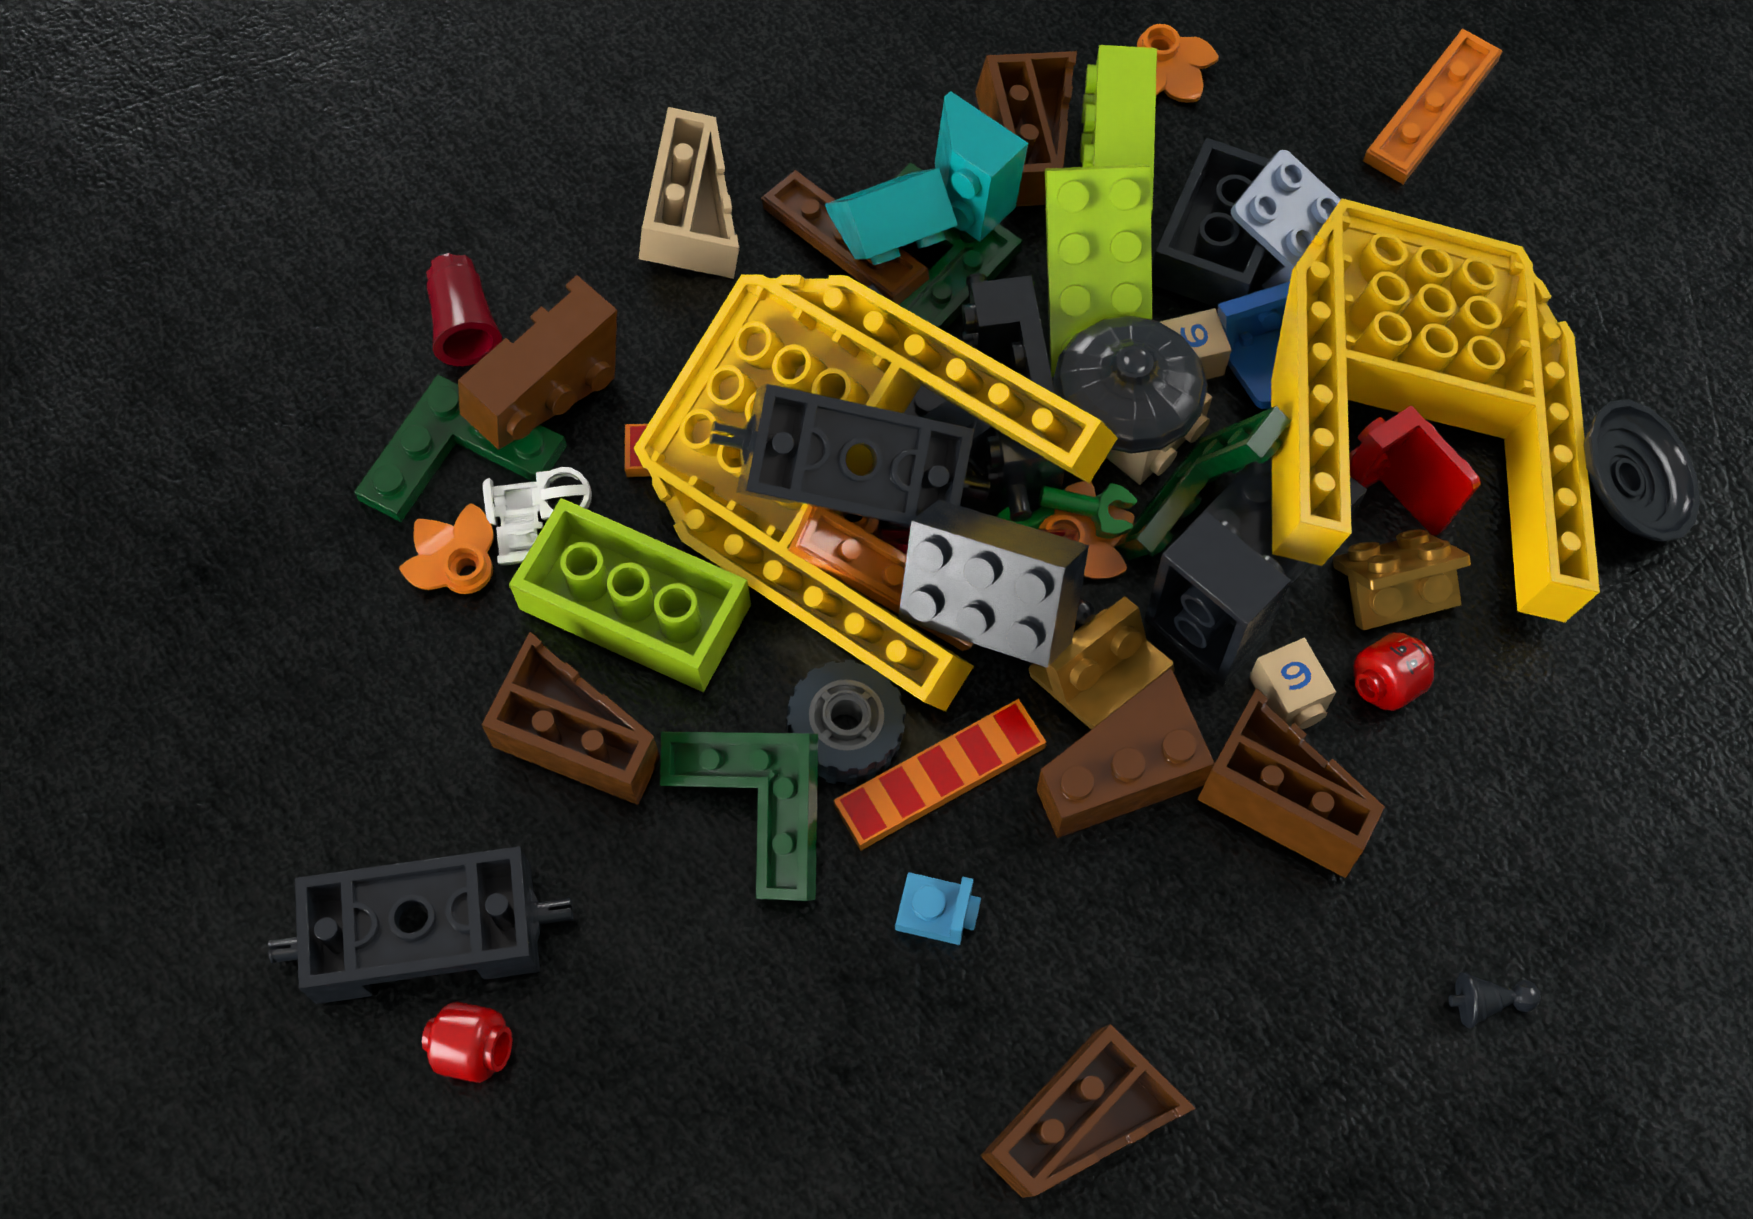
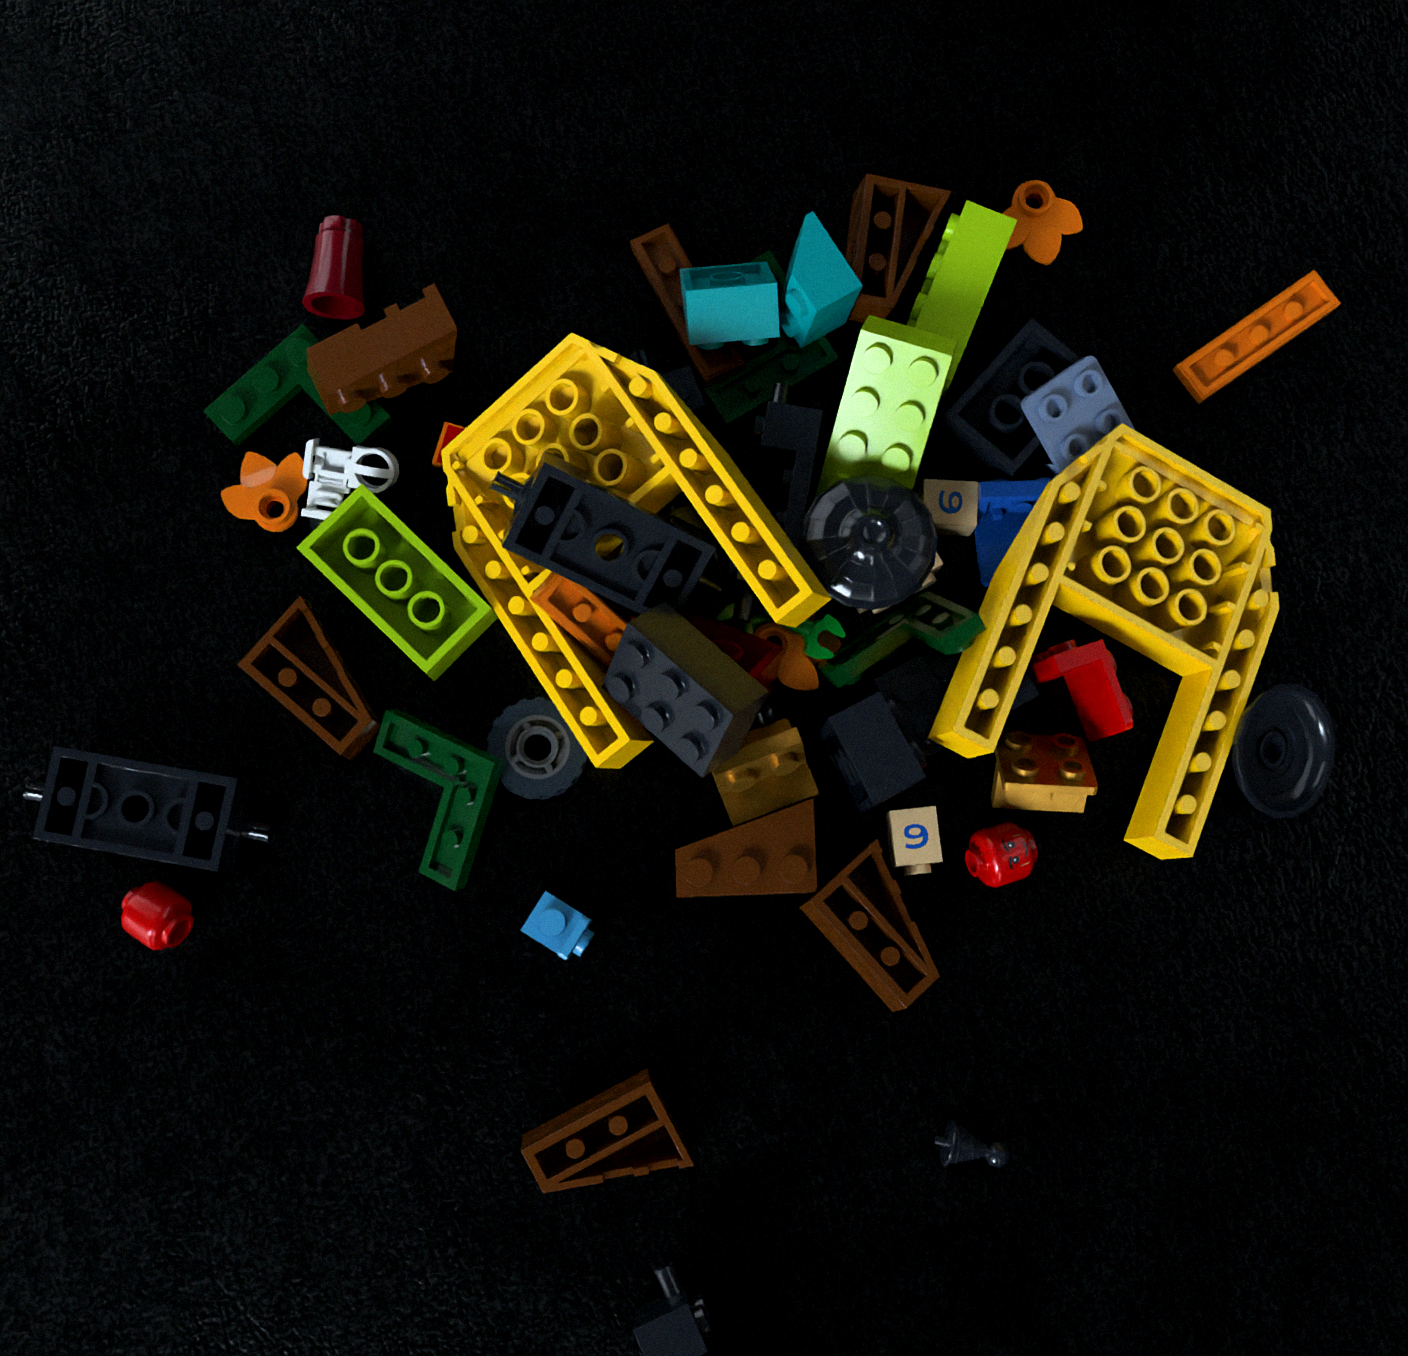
camera: 15 degrees right, 15 degrees up
tan wedge [639,107,739,279] -> none
tile [833,699,1046,851] -> none

